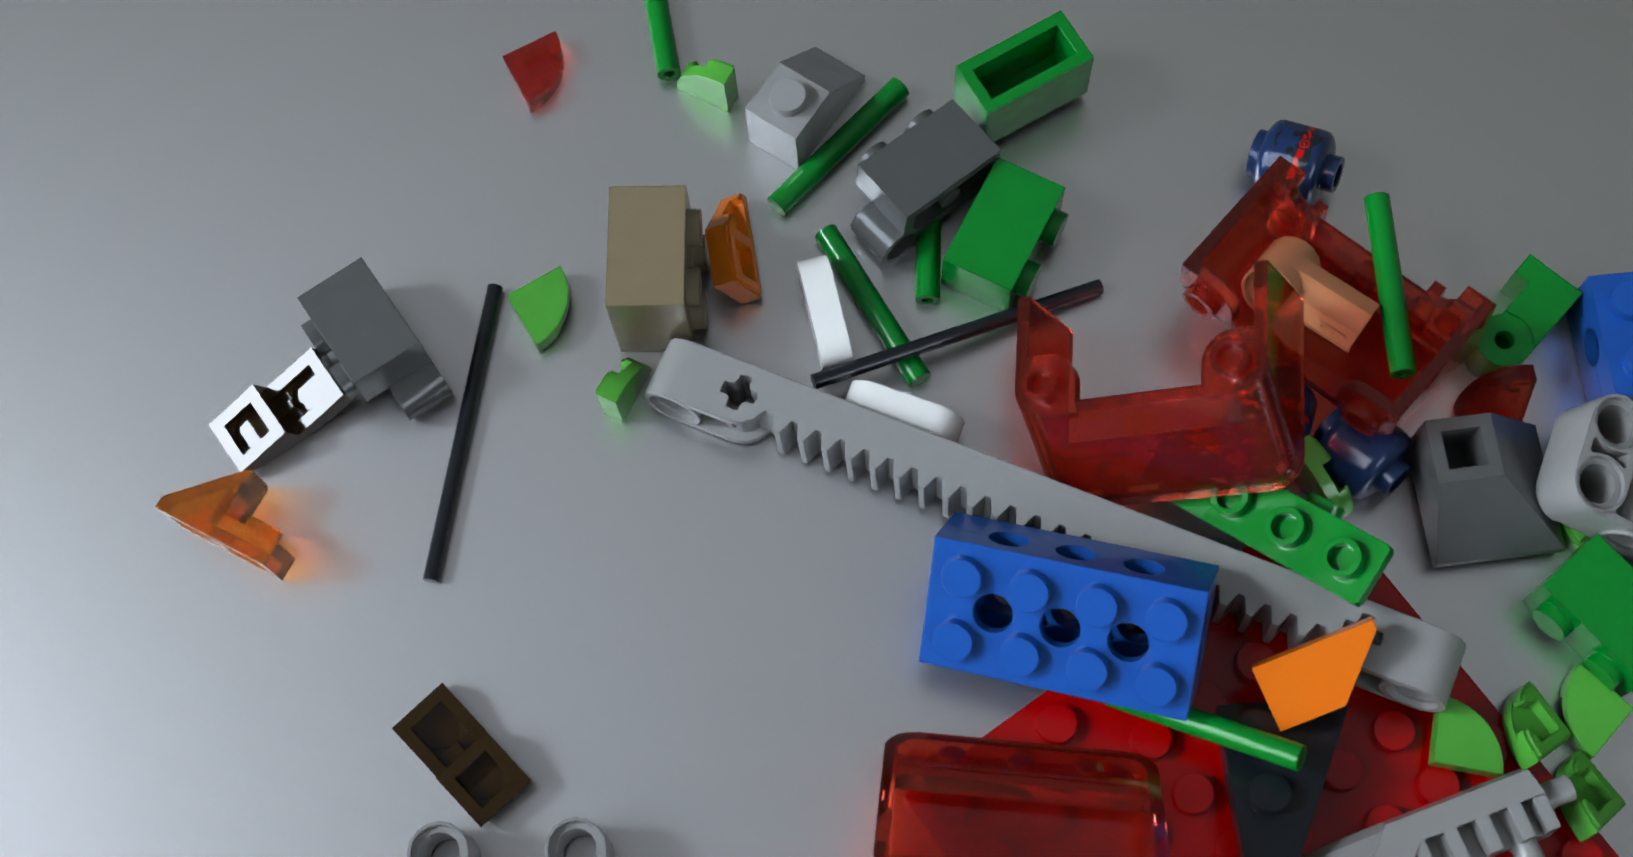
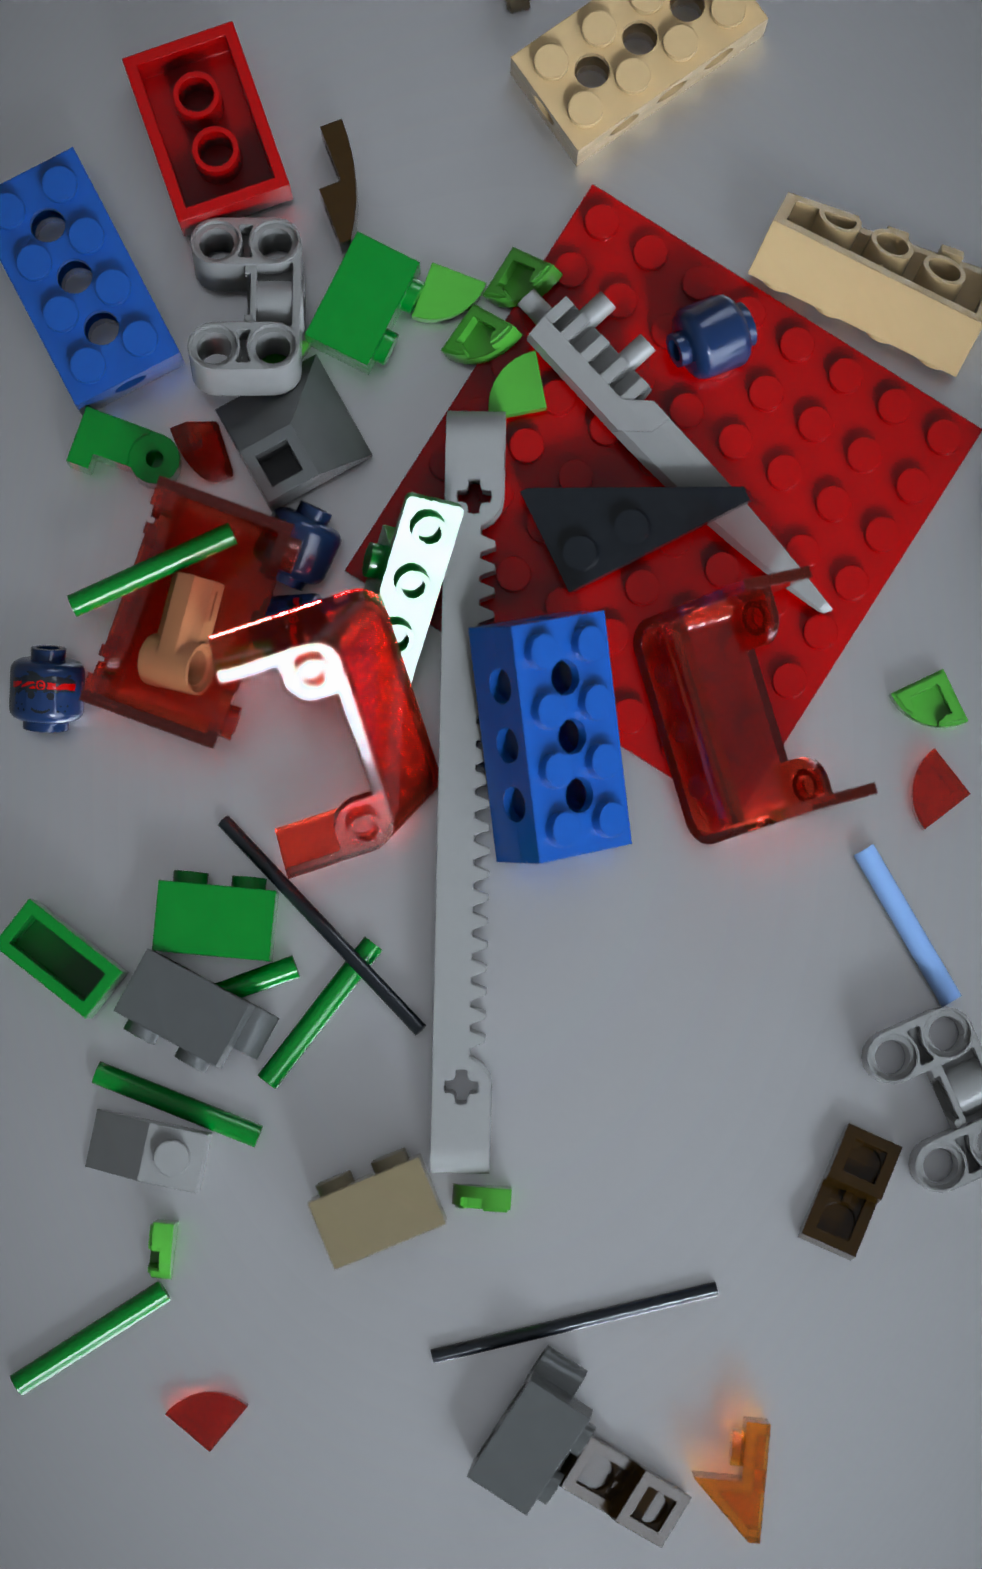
camera: 120 degrees left, 15 degrees up
bright green tile [507,265,571,352] -> none
orange tile [705,193,762,305] -> none
white beam [796,254,853,371] -> none
white beam [845,380,965,442] -> none
green piece [1105,703,1307,772] -> none
orange tile [1252,616,1377,732] -> none
bright green tile [1290,434,1354,519] -> none

